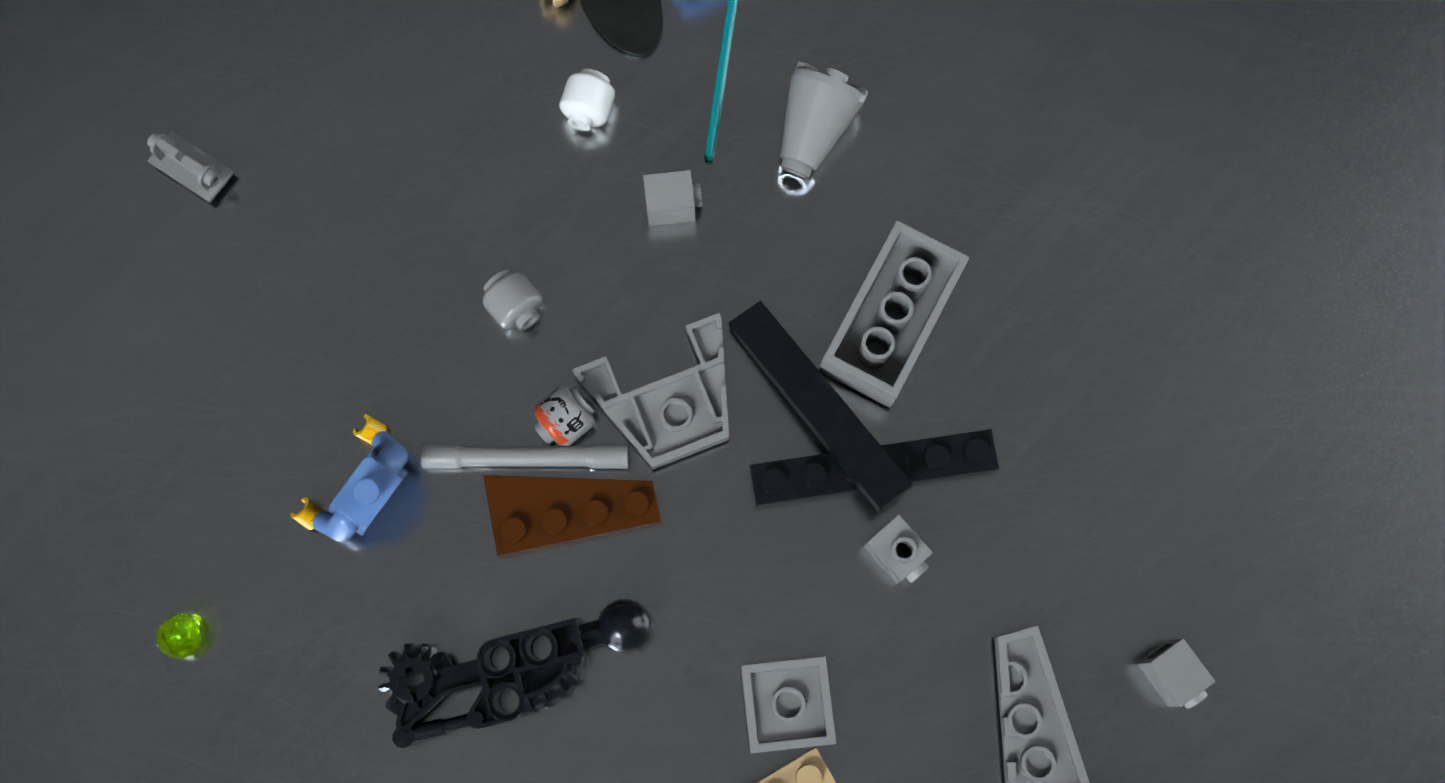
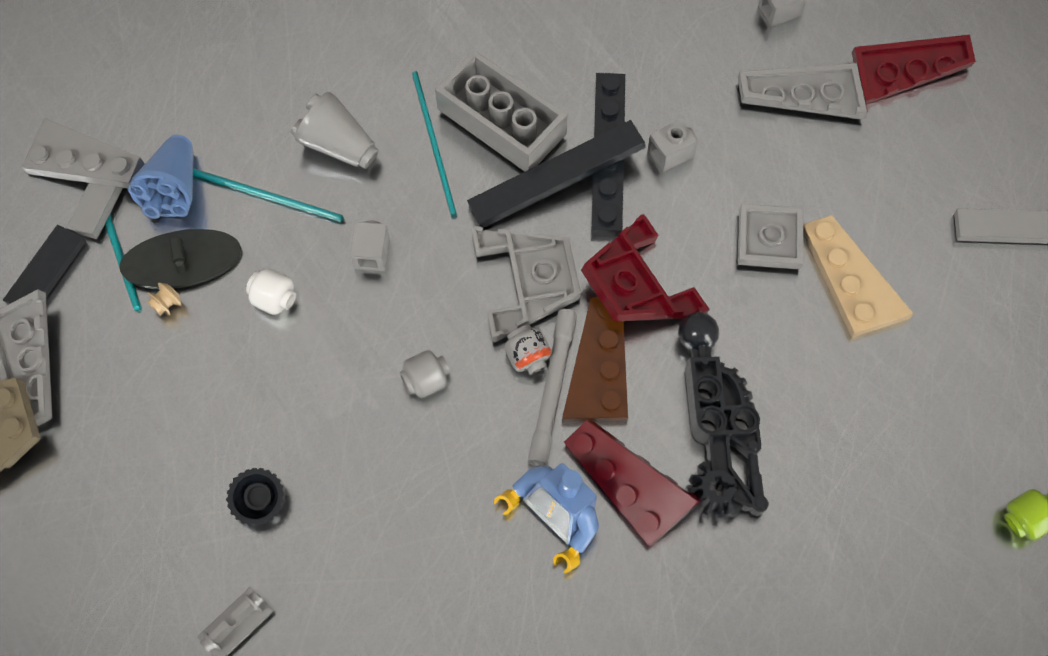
camera: 75 degrees left, 10 degrees down
none -> black hat [226,468,286,526]
none -> teal axle [412,71,457,217]
none -> dark red wing [564,420,702,546]
none -> dark red wing [581,214,710,321]

